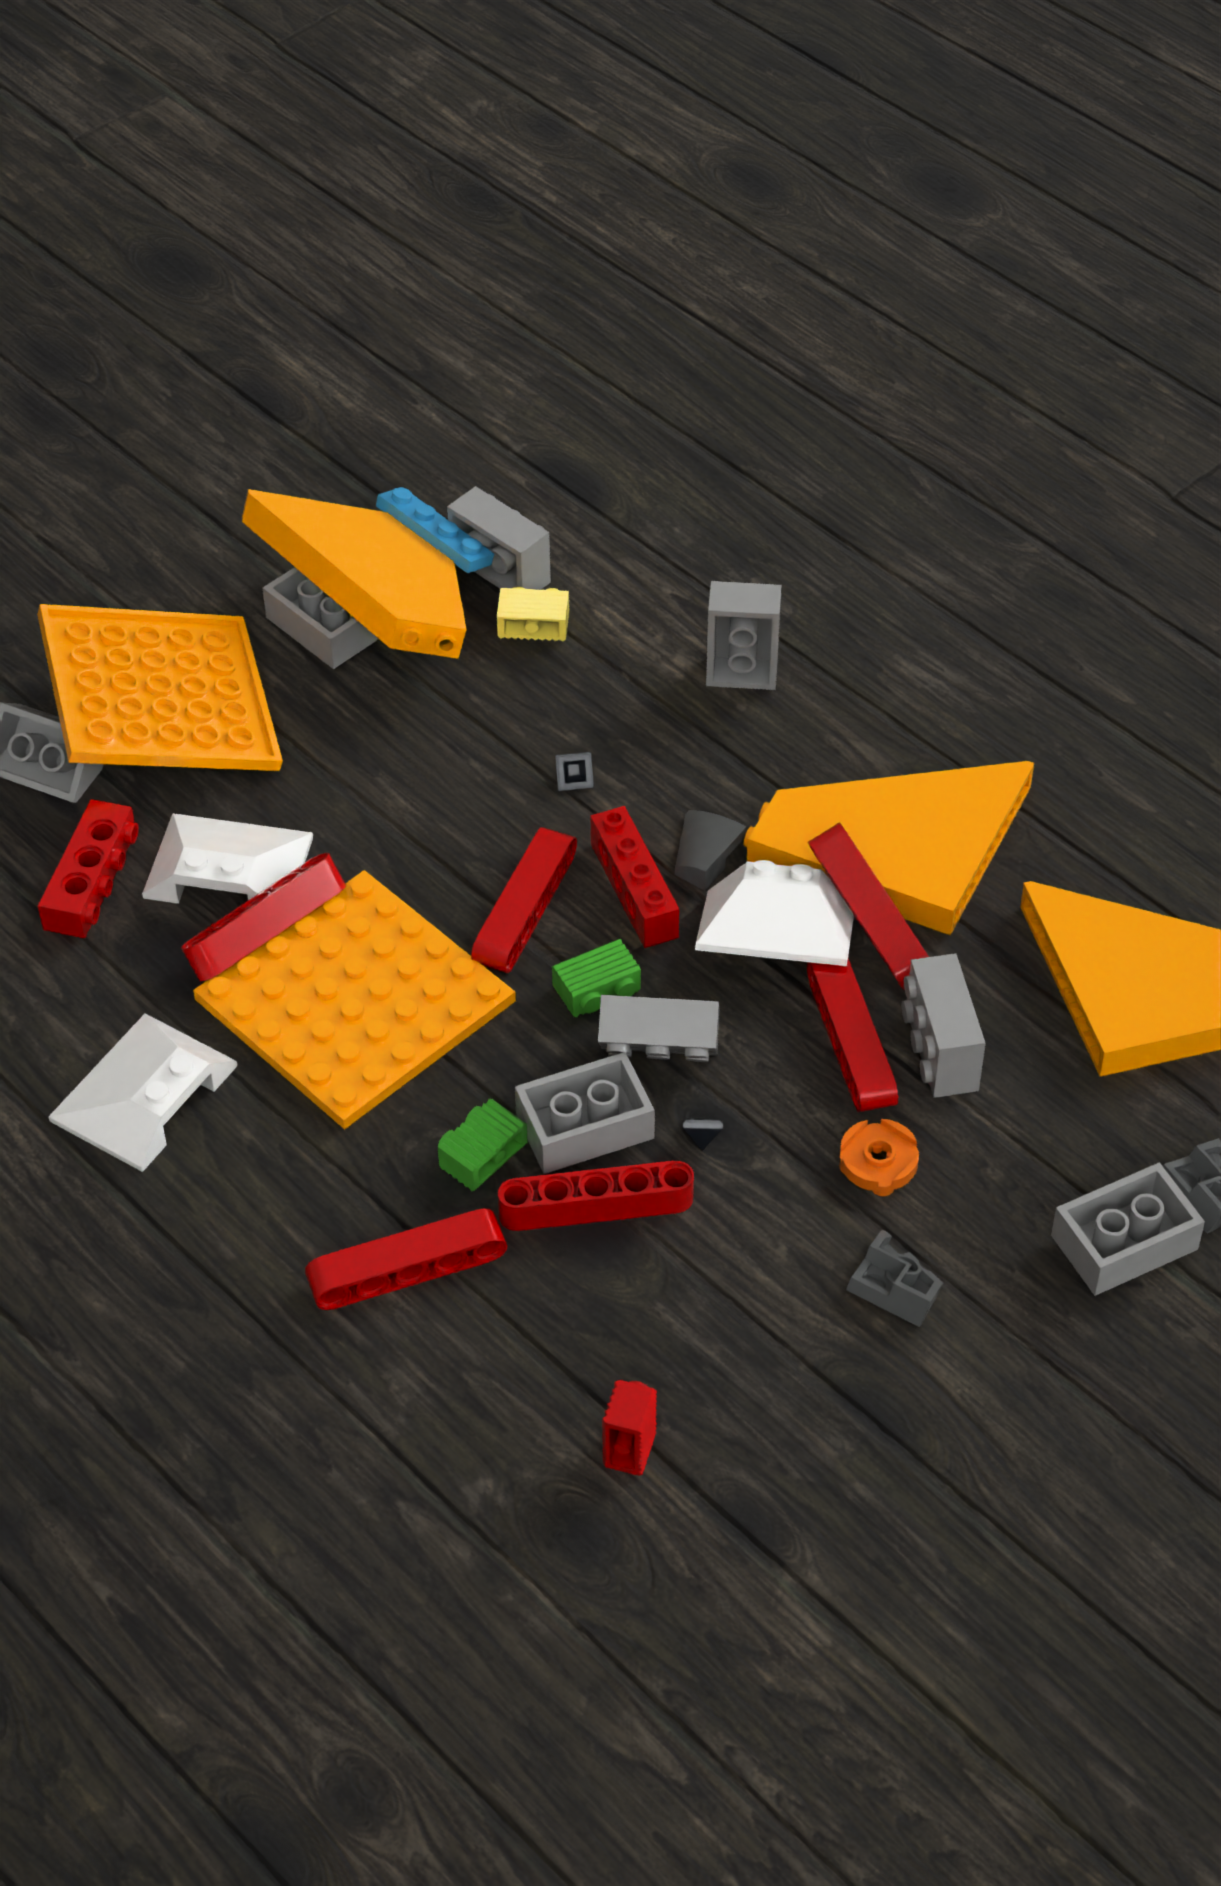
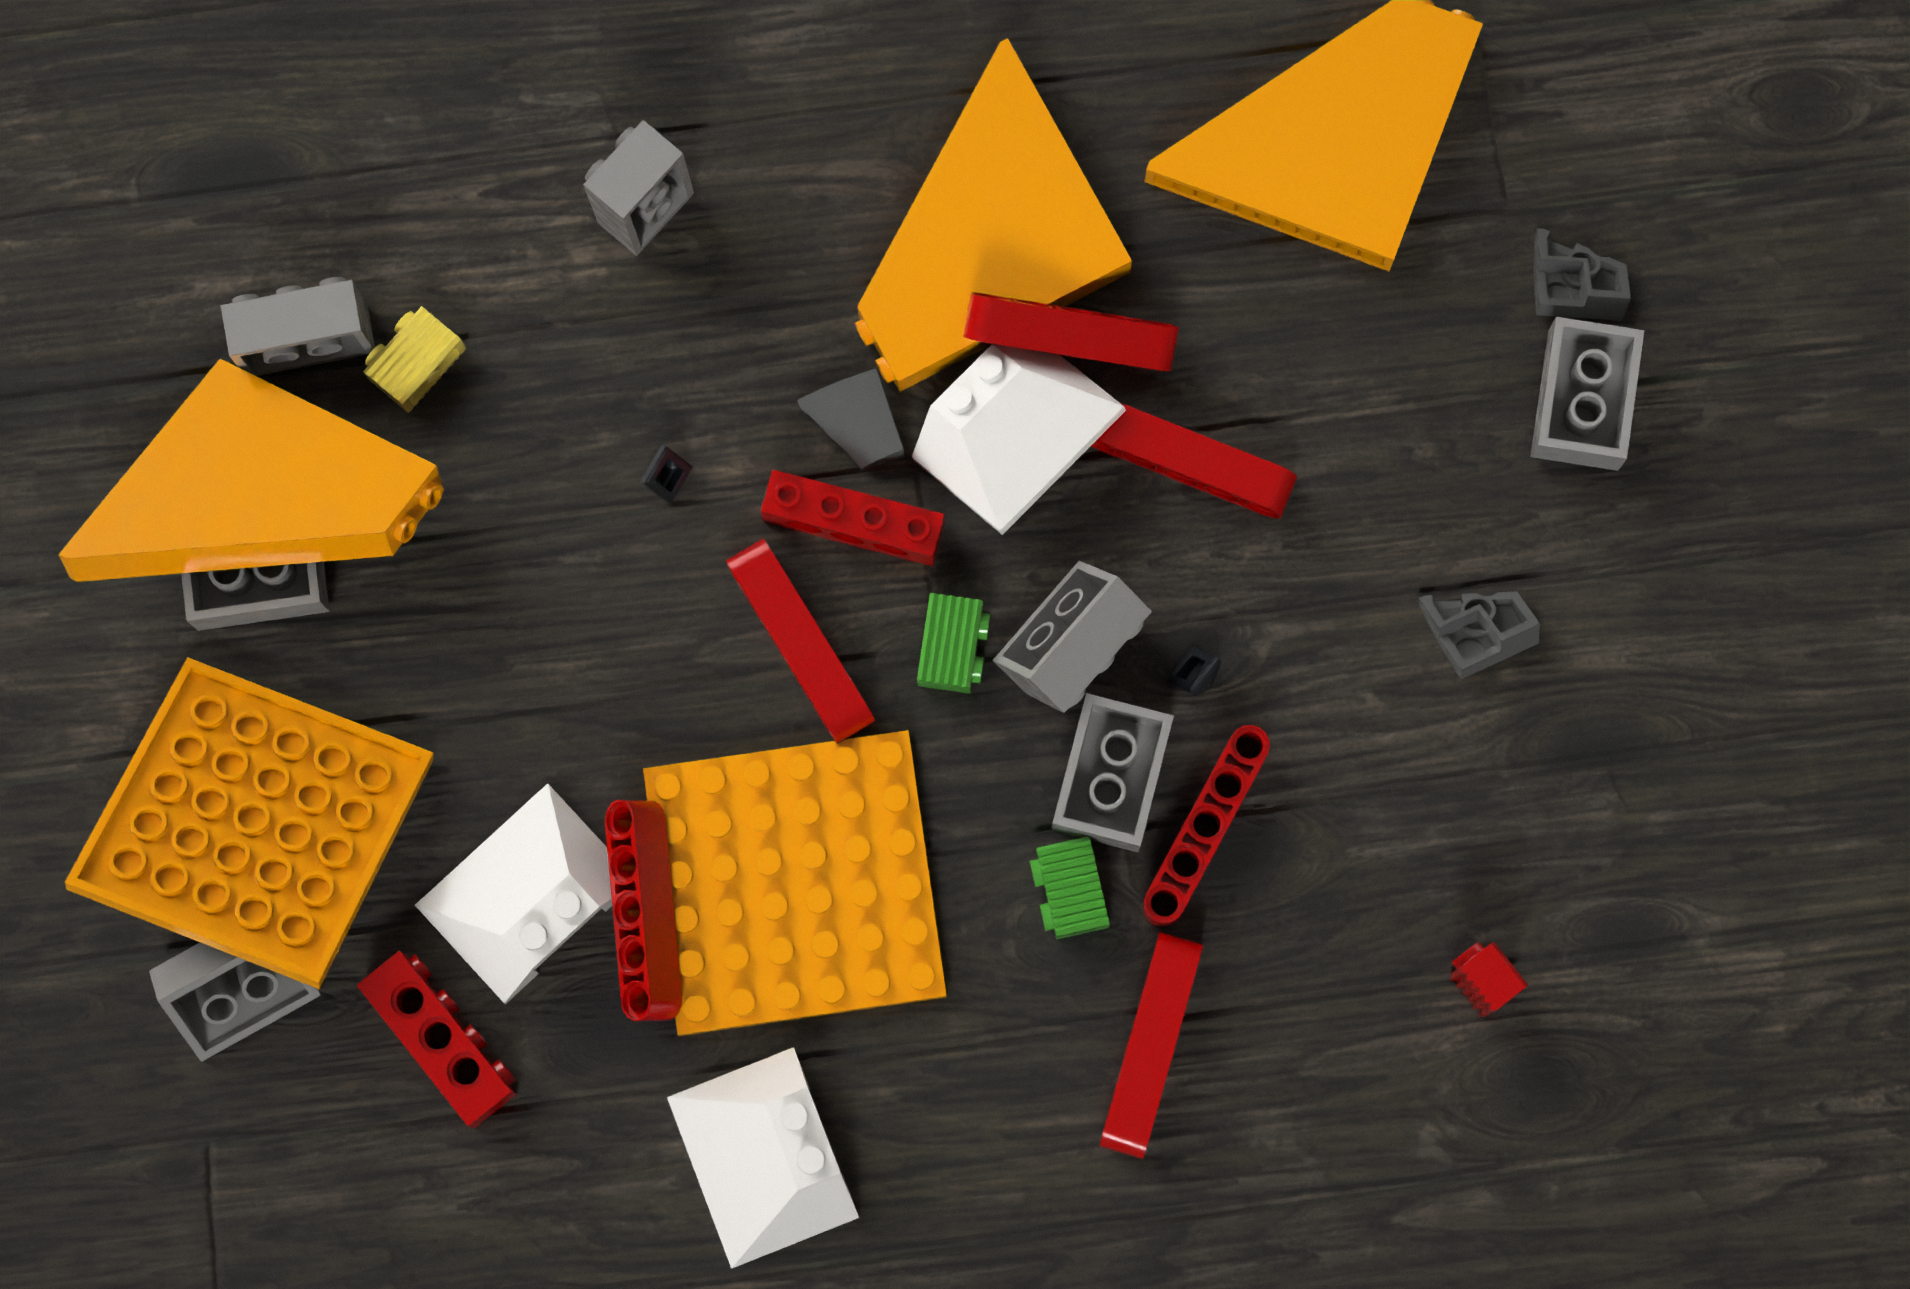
camera: 50 degrees left, 30 degrees up
dark azure plate [376,487,494,573] -> none
orange plate [839,1119,919,1196] -> none
light grey brick [901,953,986,1098] -> none

